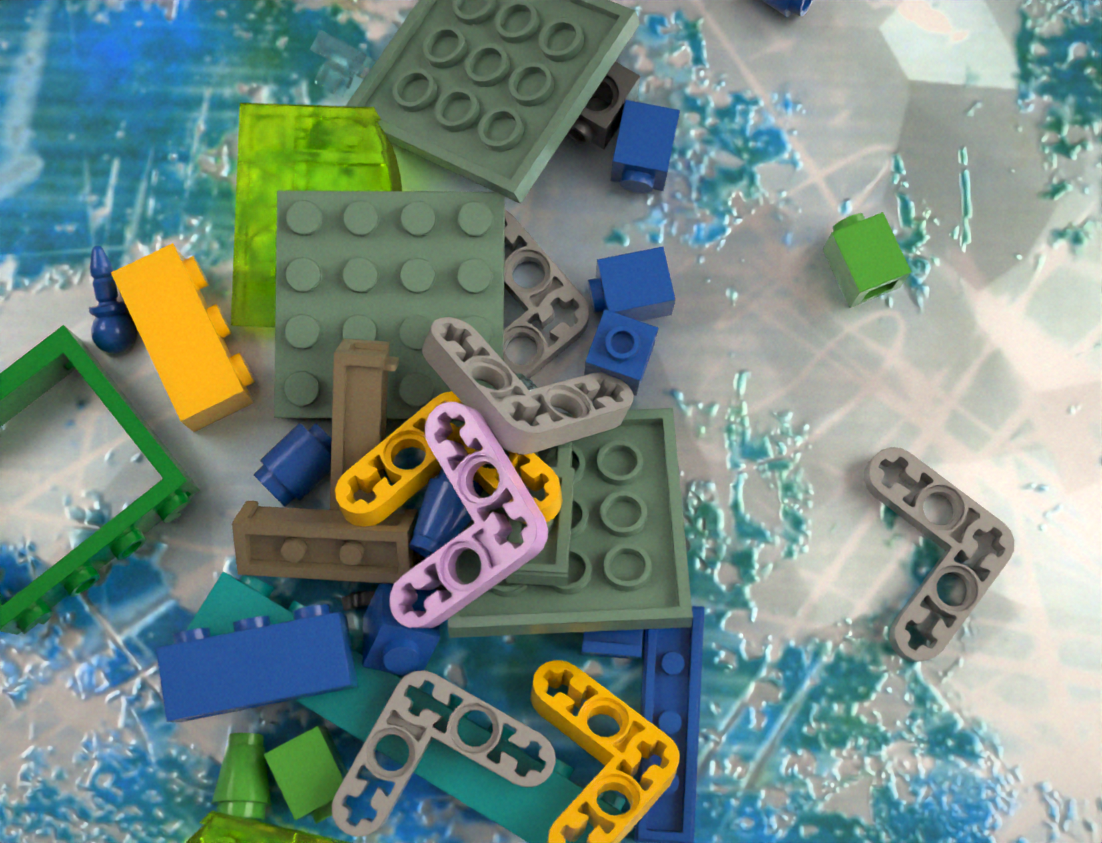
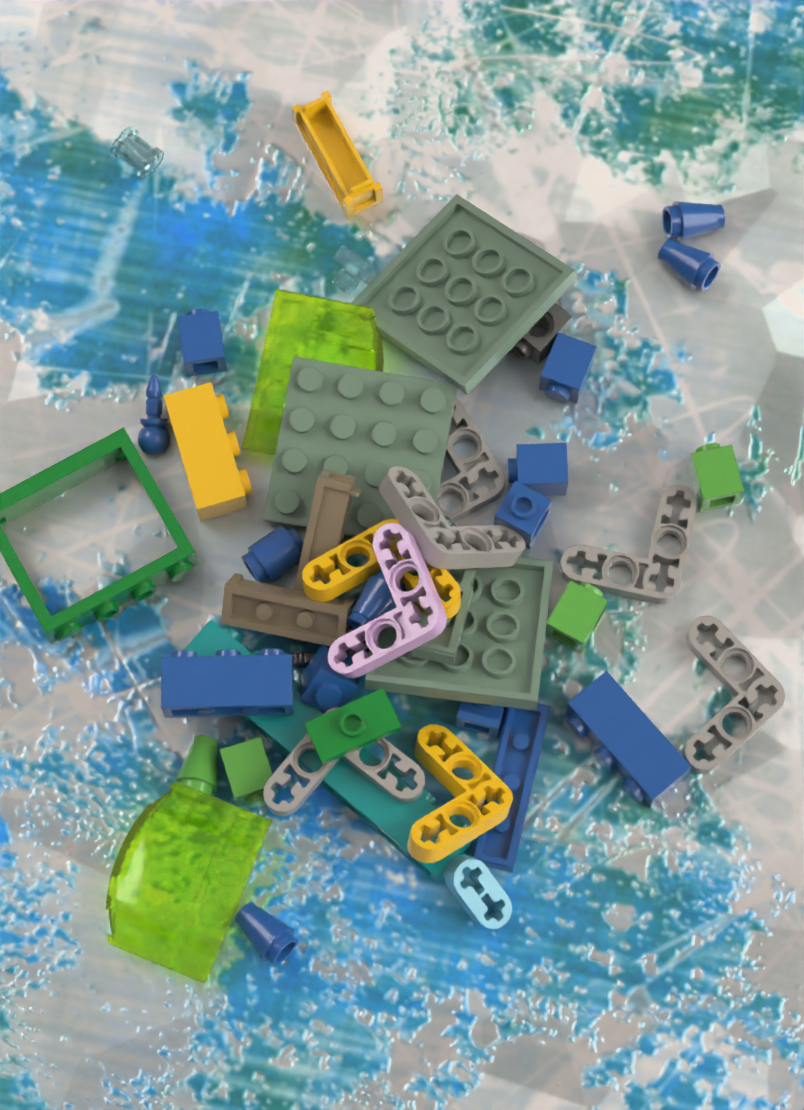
camera: 10 degrees right, 5 degrees down
none -> blue brick [177,309,227,377]
none -> green plate [304,688,402,766]
none -> bright green brick [545,580,608,654]
none -> light grey beam [560,484,697,604]
none -> blue brick [565,671,692,808]

